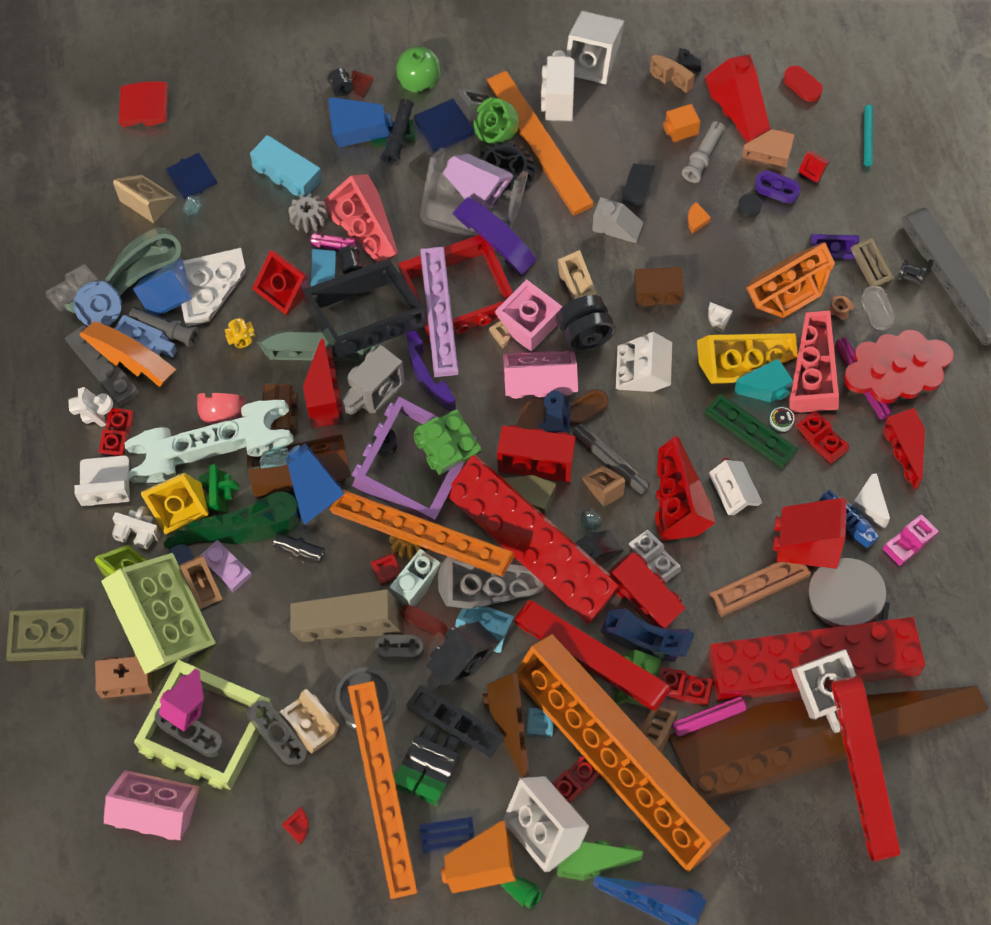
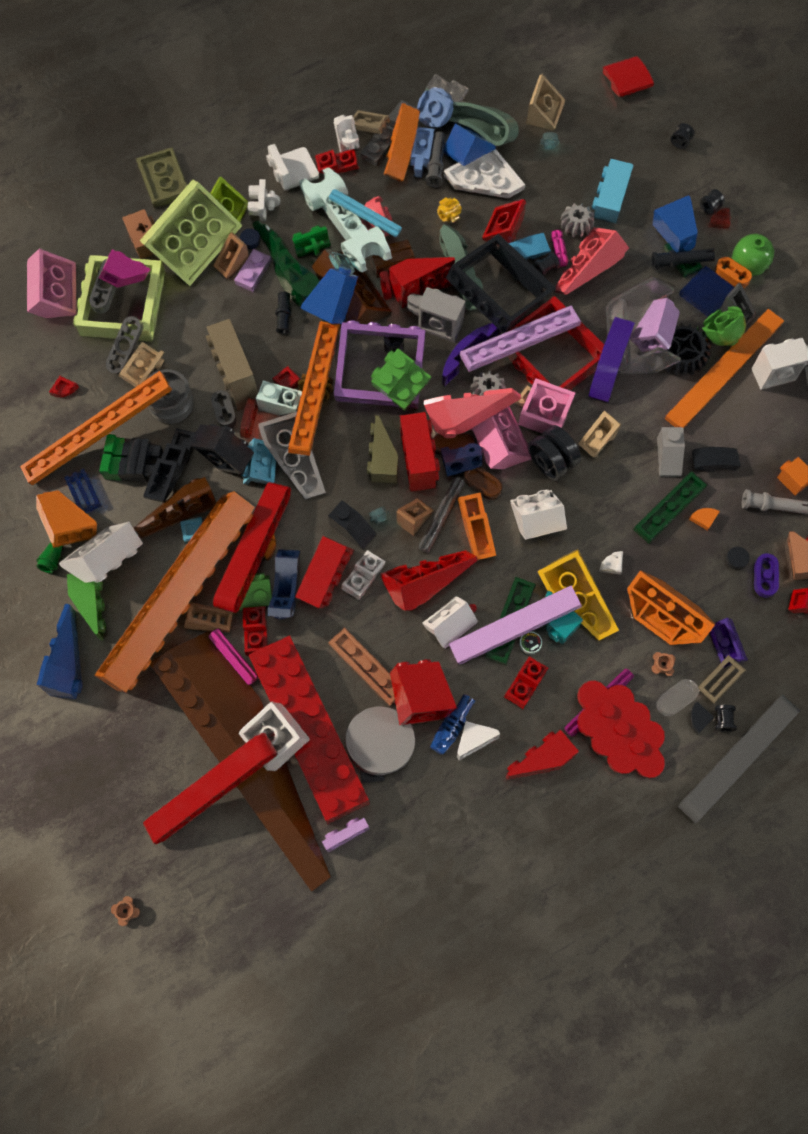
camera: 70 degrees right, 5 degrees up
yellow slope [140,472,209,534] -> none
clear blue piece [166,153,217,200] -> none
red plate [448,455,622,624] -> none
red slope [551,755,601,804] -> none
reddish brown piece [634,267,684,306] -> none
coral wedge [789,311,839,413] -> none
dark pink slope [882,514,939,566] -> none
none -> nougat plate [111,896,140,926]
none -> lavender plate [322,817,369,852]
none -> medium azure axle [329,189,402,237]
none -> dark tan tile [353,110,390,134]
none -> red tile [380,271,392,300]
none -> coral wedge [424,388,521,438]
none -> lavender tile [449,585,582,665]
none -> orange slope [458,492,496,560]
none -> light grey gear [471,370,506,396]
none -> dark green tile [633,471,707,544]
none -> black wheel [670,123,695,149]
none -> black tile [691,702,714,735]
none -> orange beam [715,257,752,288]

